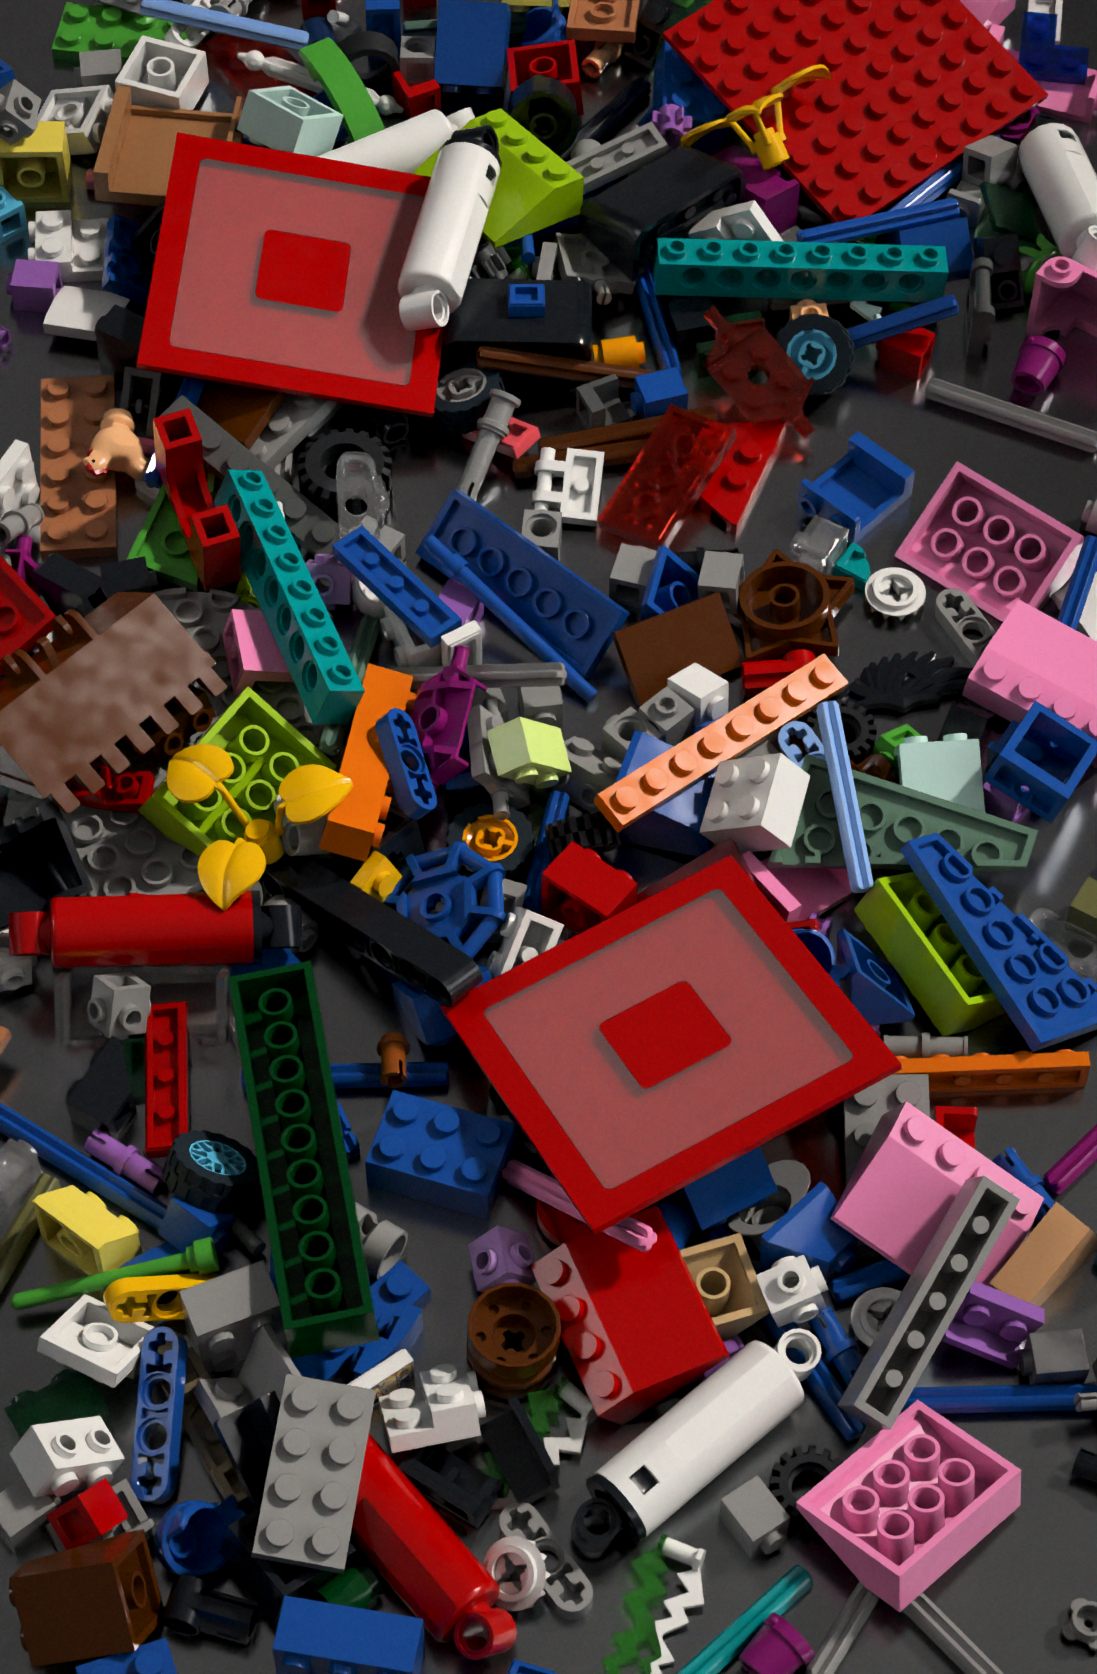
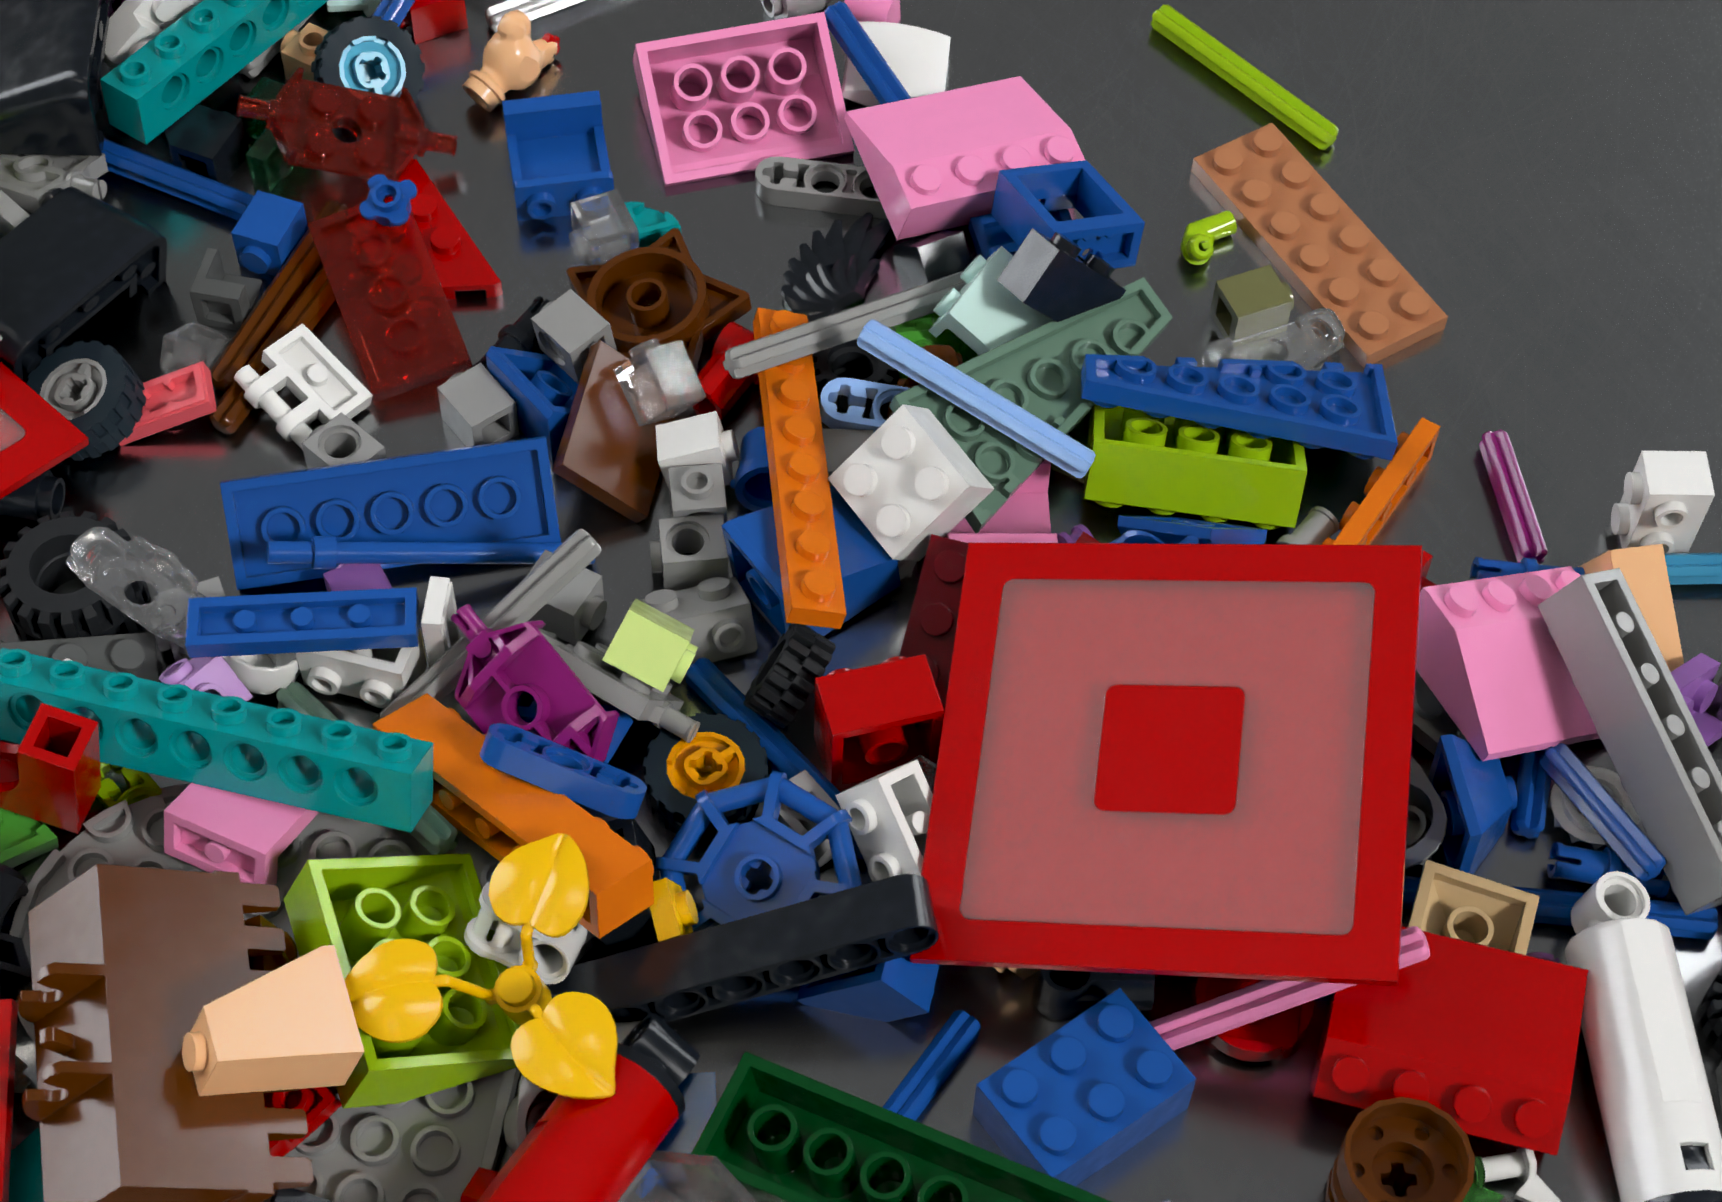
camera: 55 degrees left, 0 degrees up
dark orange pin [377,1032,410,1089] -> none
light grey pin [456,389,521,501] -> none
lavender brick [468,1225,537,1293] -> none
reddish brown axle [476,345,652,390] -> none
blue tile [508,284,545,317] -> none
light orange brick [592,335,646,368] -> none
white brick [755,1255,829,1328] -> none
white gear [865,567,926,621] -> none
none -> clear slope [159,321,232,373]
none -> light nougat slope [182,945,364,1096]
none -> blue plate [359,174,417,227]
none -> light nougat animal [462,10,560,112]
none -> clear brick [614,339,707,427]
none -> light grey axle [723,271,966,379]
none -> black slope [997,228,1126,322]
none -> blue axle [1540,743,1666,882]

